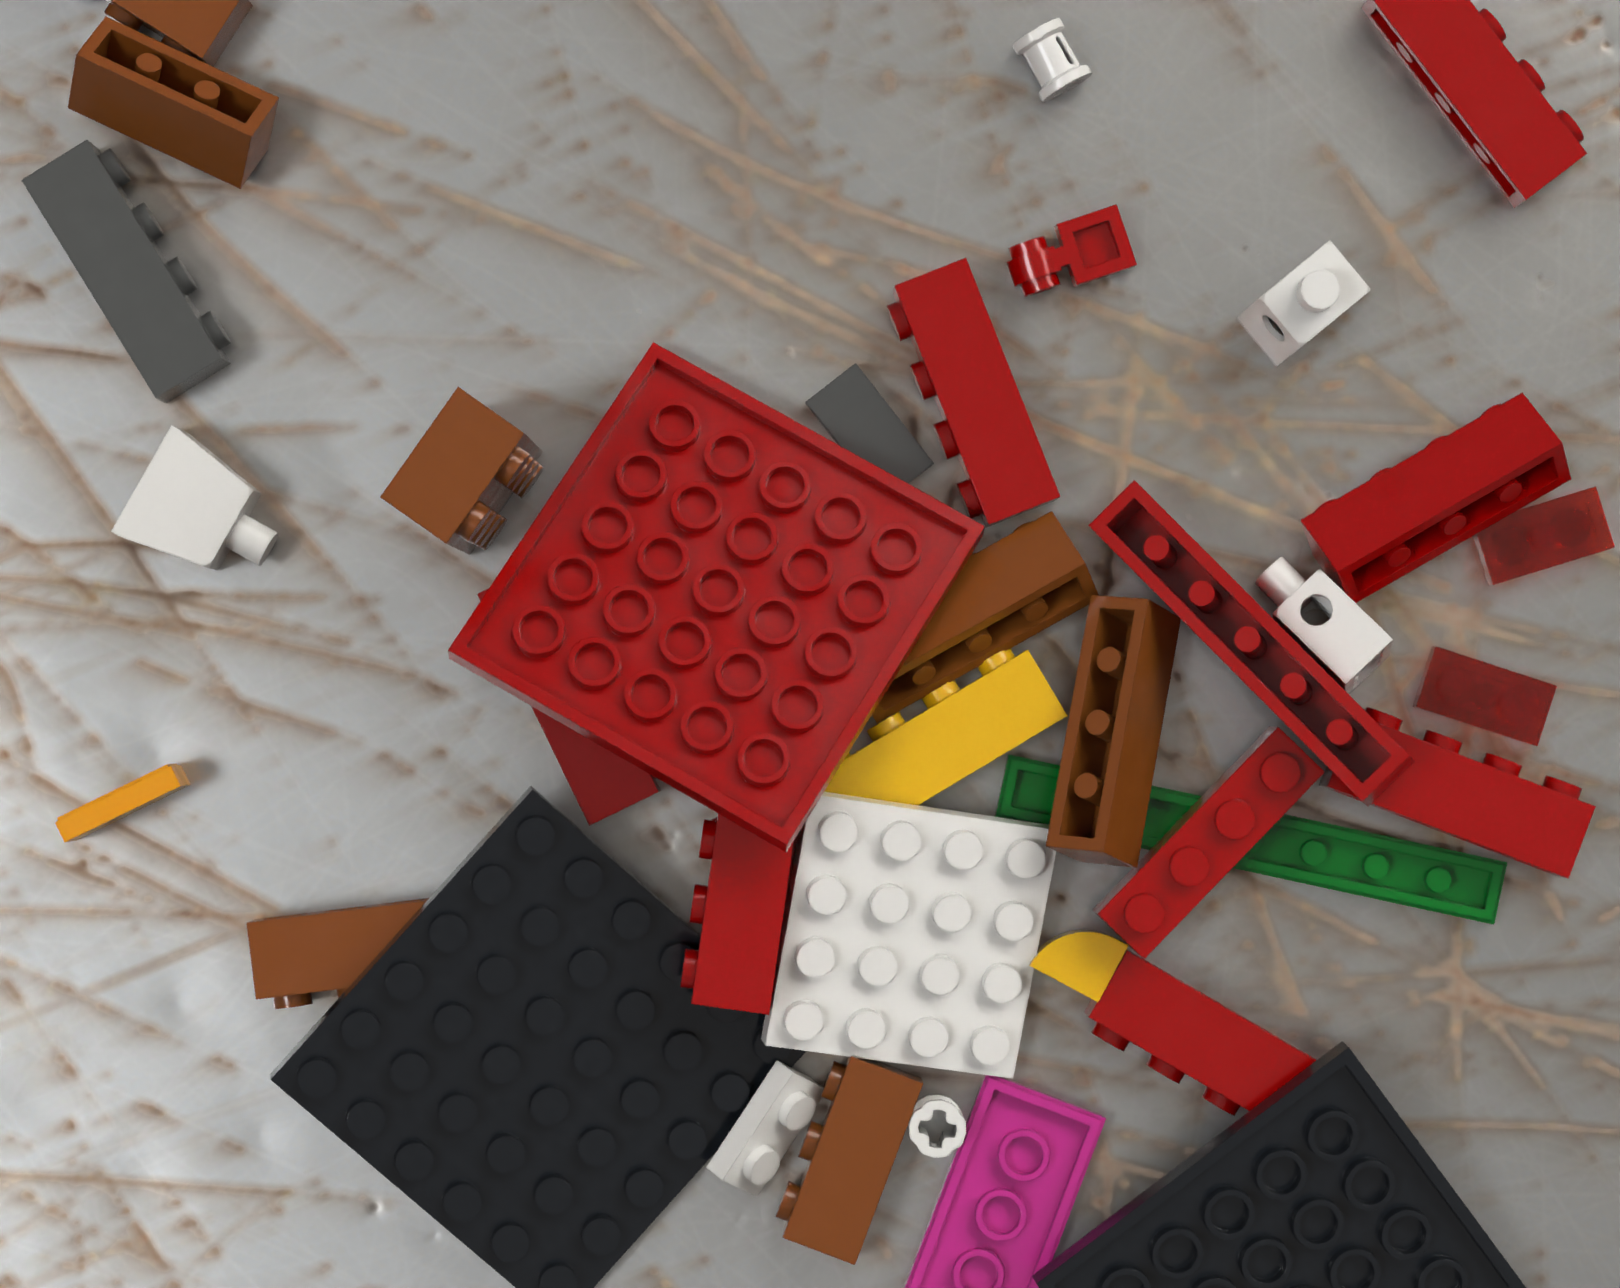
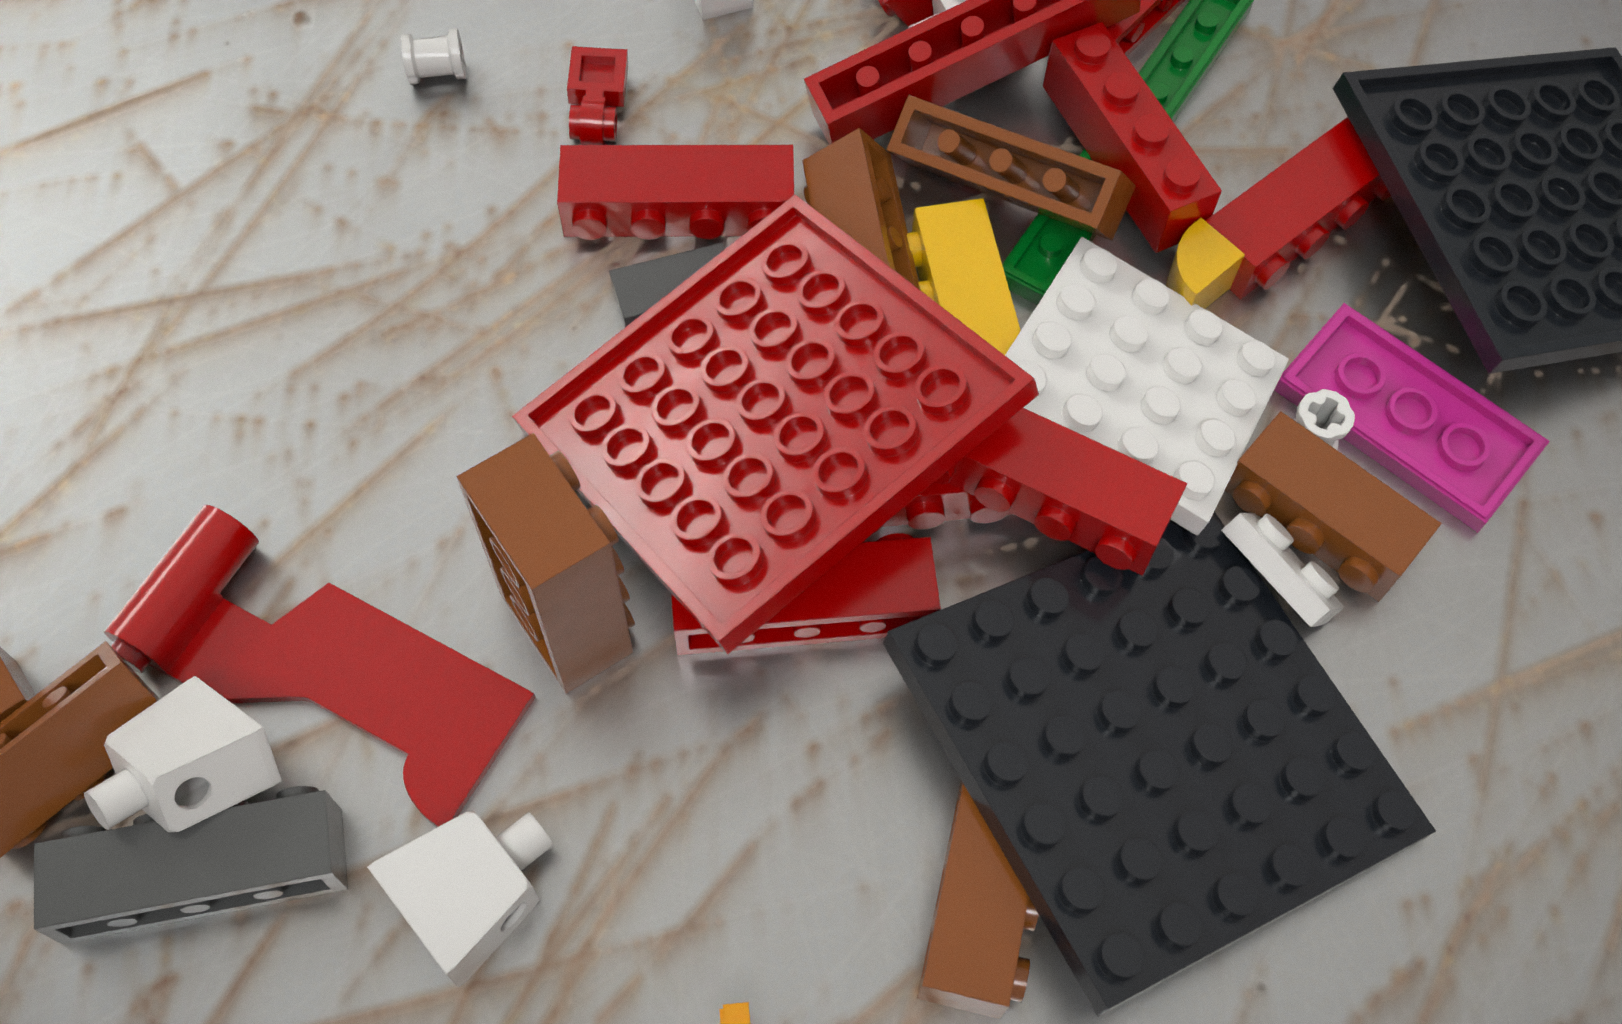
camera: 70 degrees left, 25 degrees down
none -> white torso [84,676,282,832]
none -> red door [104,504,536,827]

